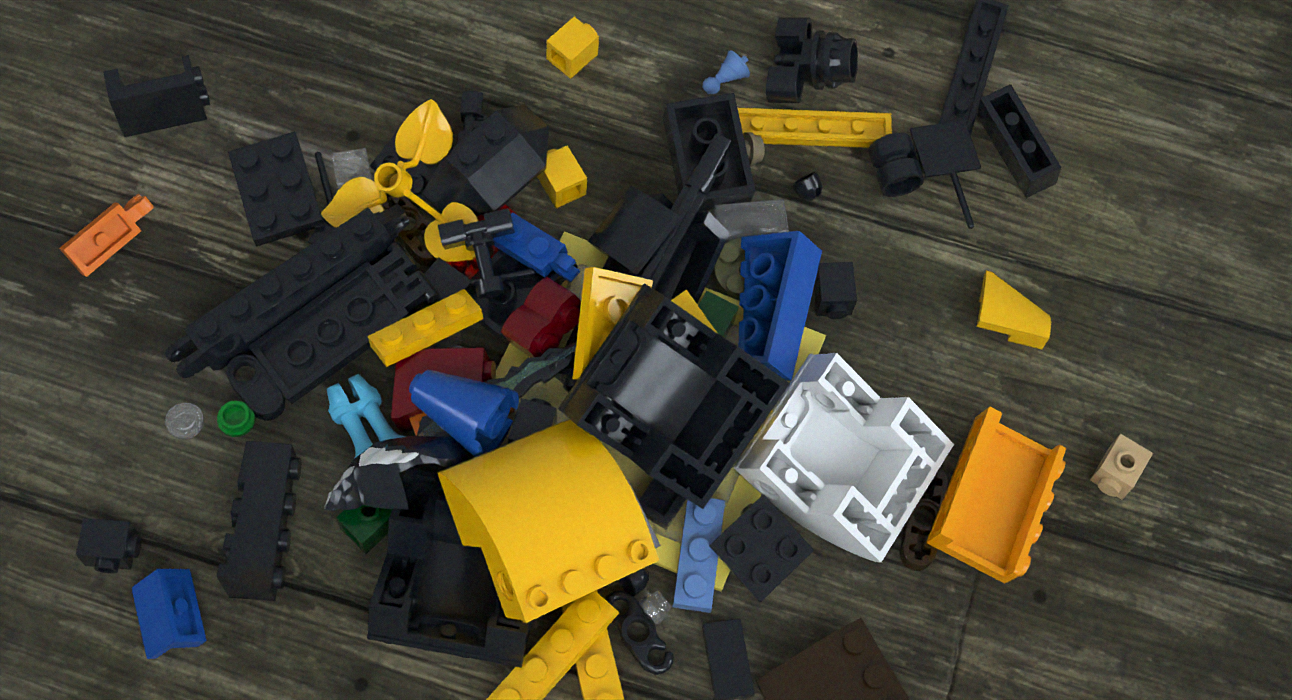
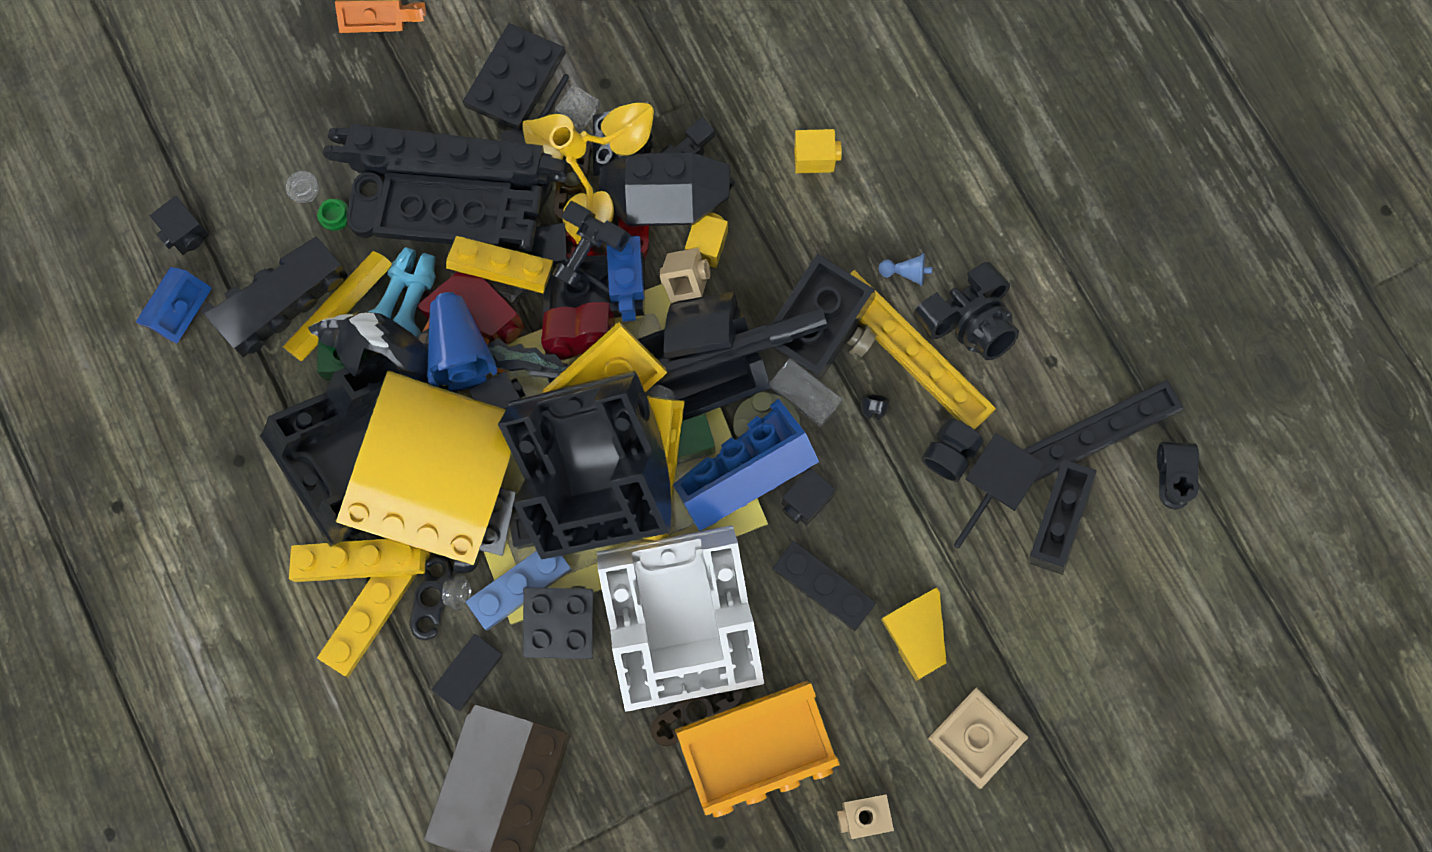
camera: 55 degrees right, 10 degrees up
none -> yellow tile [283,251,392,361]
none -> tan brick [660,248,710,302]
none -> black plate [772,541,876,632]
none -> tan tile [928,688,1028,789]
none -> black piece [1157,442,1199,510]

